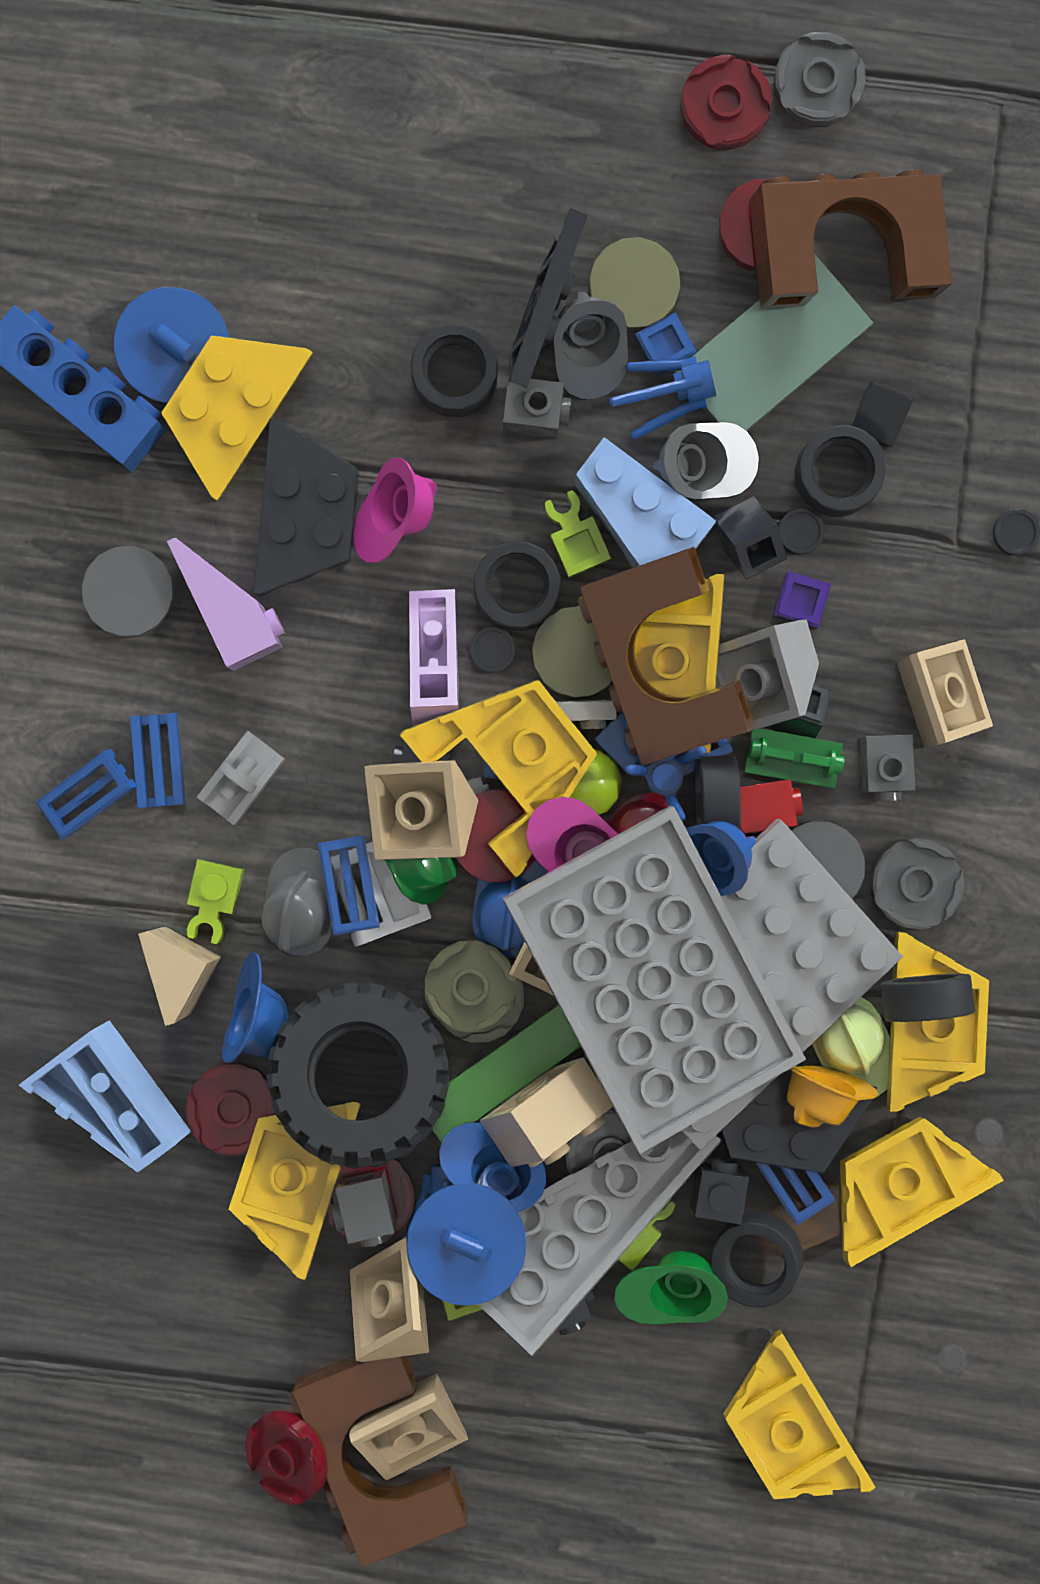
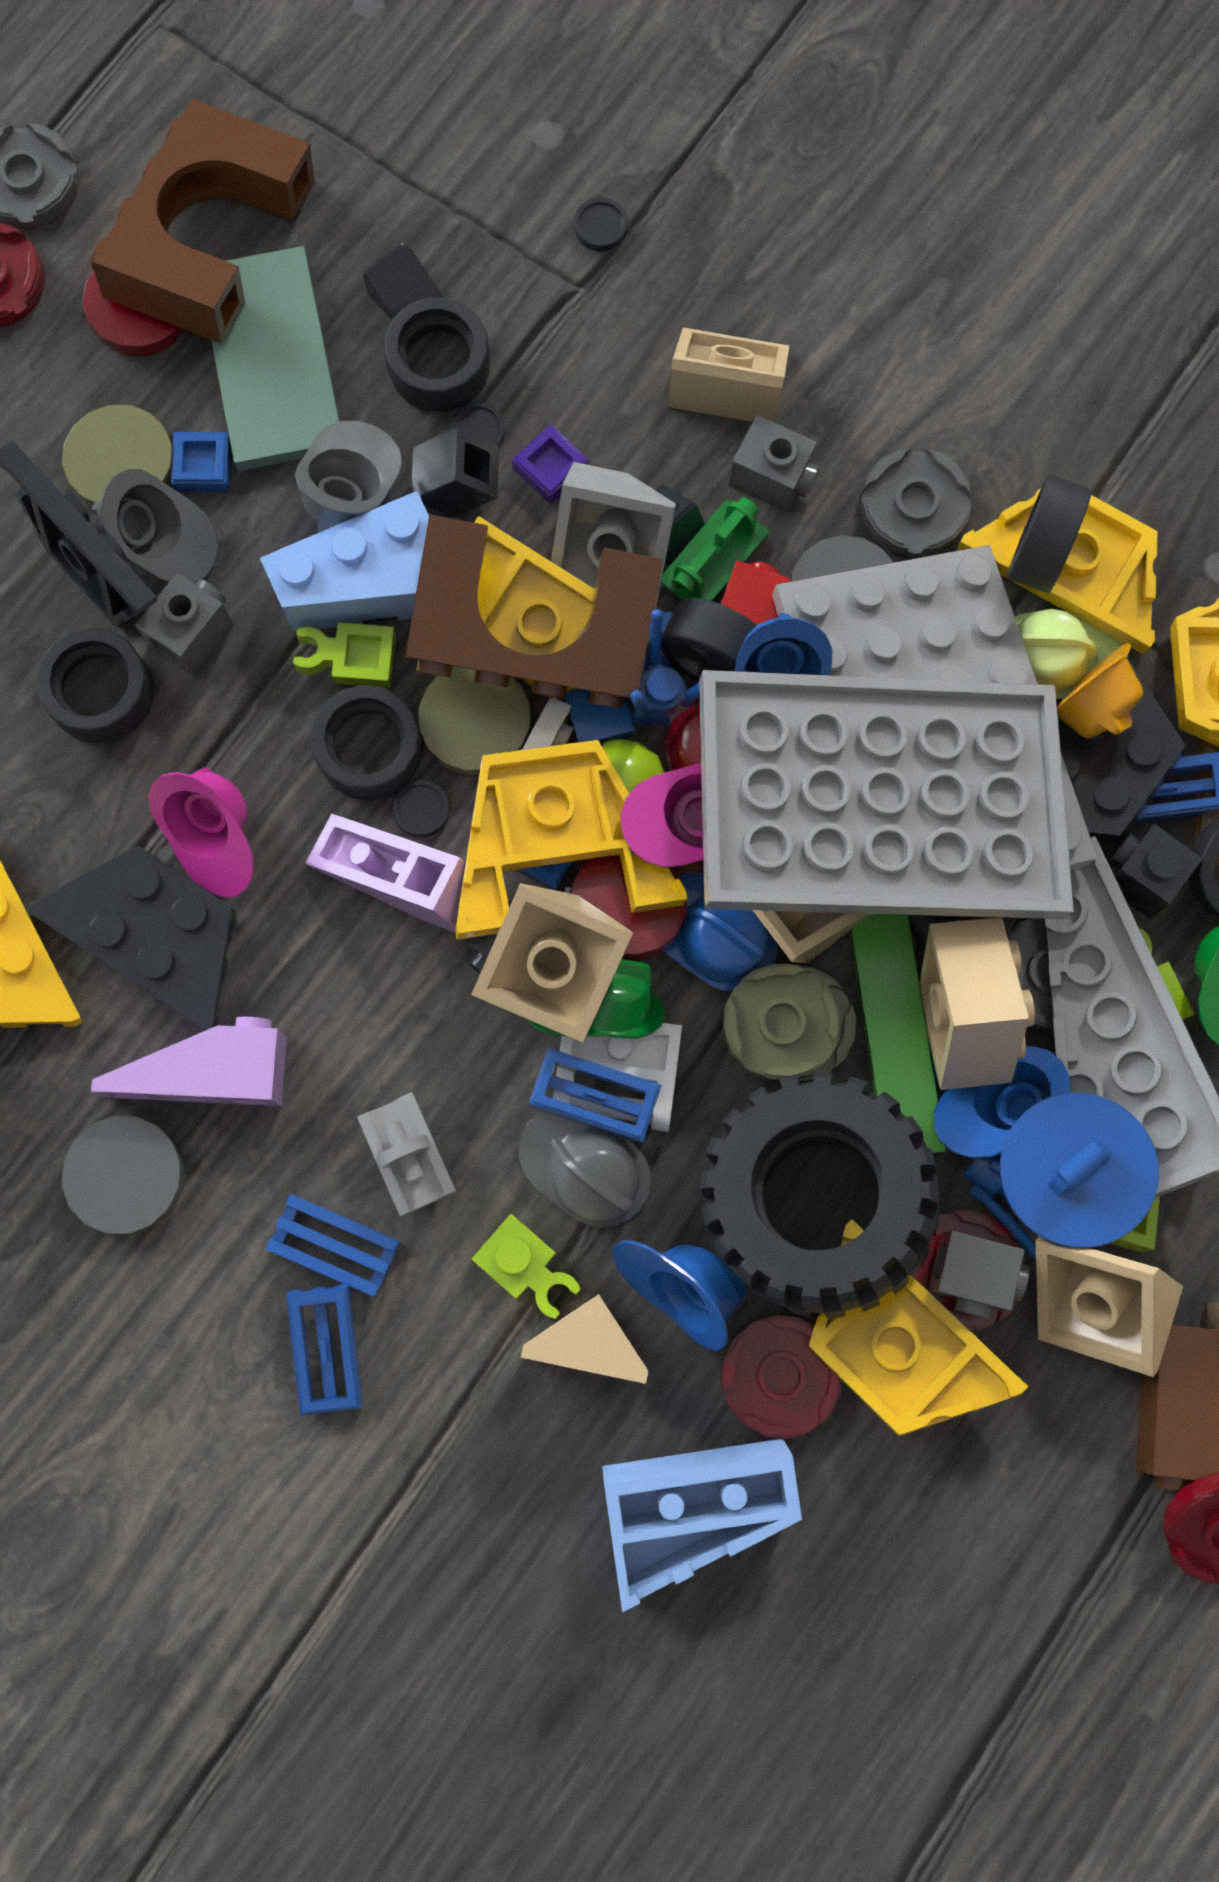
camera: 65 degrees left, 10 degrees down
blue plant [609,356,717,439] -> none

